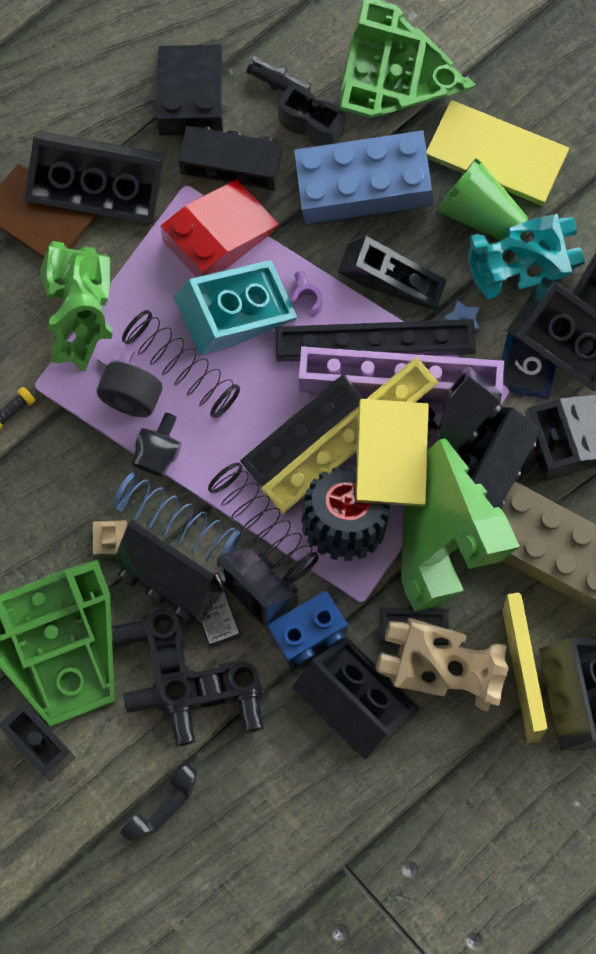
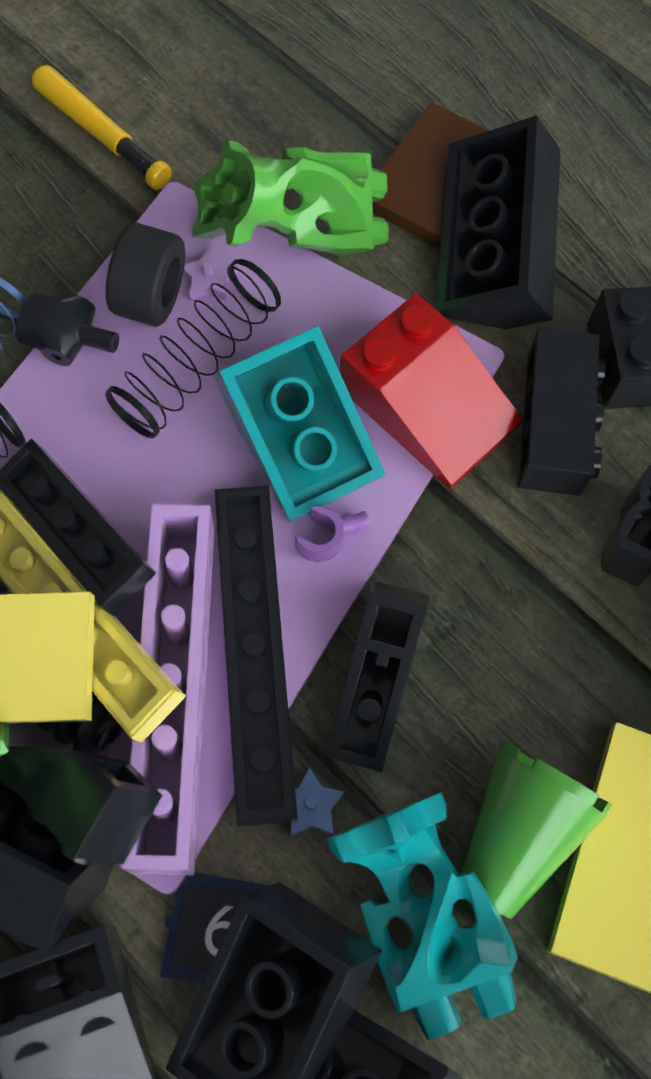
camera: 80 degrees right, 5 degrees down
medium blue brick [294,130,434,225] -> none

